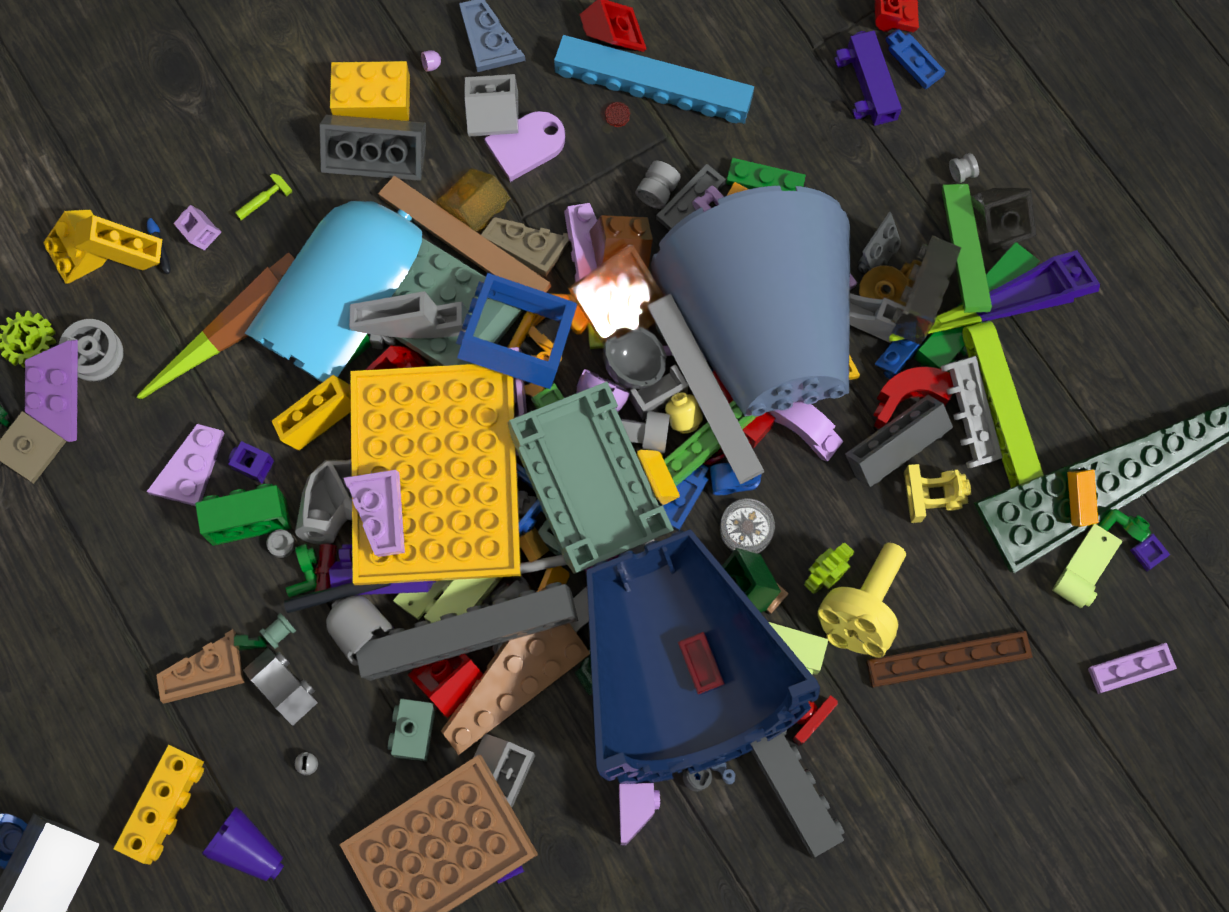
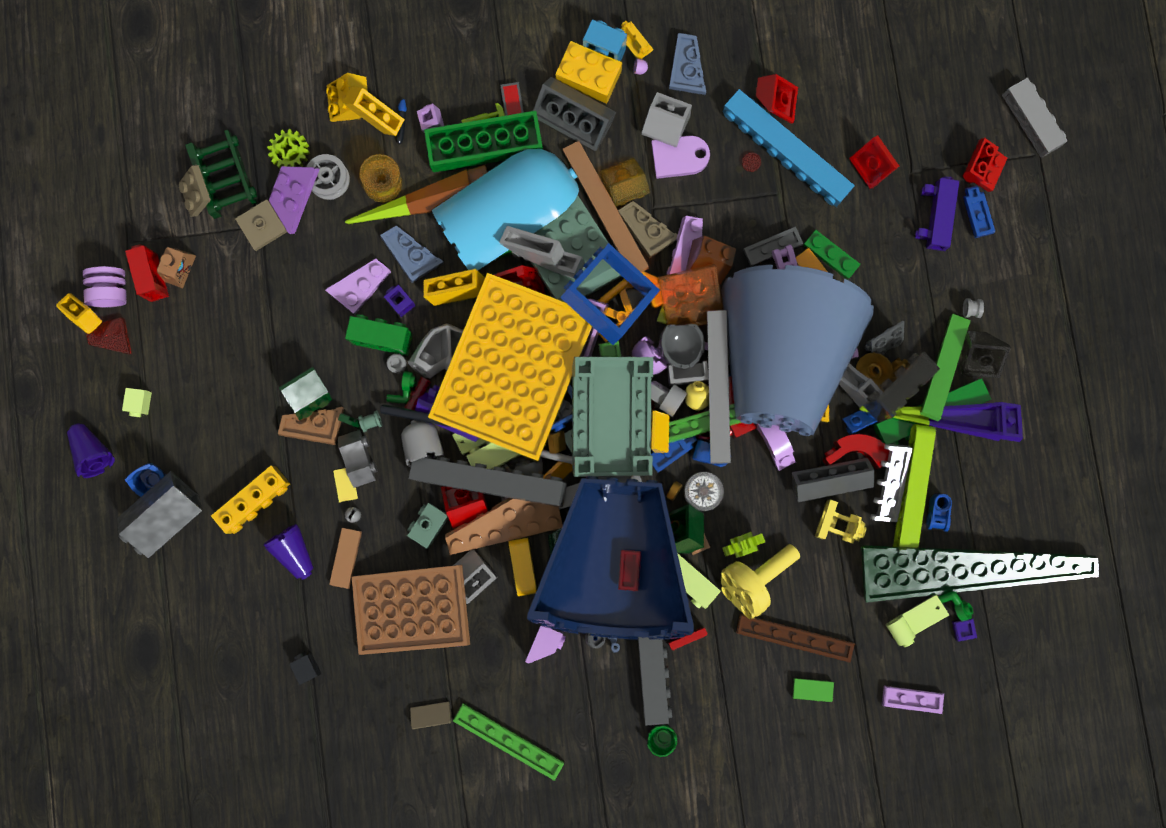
camera: 30 degrees right, 10 degrees up
lavender wing [343,470,405,557] -> none
light grey wheel [635,160,681,209] -> none
light orange slope [1068,469,1098,527] -> none
none -> slope [279,367,332,420]
none -> medium nougat tile [329,528,362,589]
none -> light yellow sticker [333,468,358,502]
none -> clear yellow wheel [359,154,402,202]
none -> sand blue wing [380,226,444,283]
none -> green brick [424,111,543,173]
none -> red tile [500,82,524,116]
none -> yellow beam [509,537,537,597]
none -> dark azure brick [583,19,627,61]
none -> yellow hinge [621,21,653,59]
none -> green hair [647,724,677,757]
none -> pearl gold tile [667,481,682,501]
none -> bright green tile [792,678,834,702]
none -> red tile [849,135,900,189]
none -> blue piece [926,494,952,532]

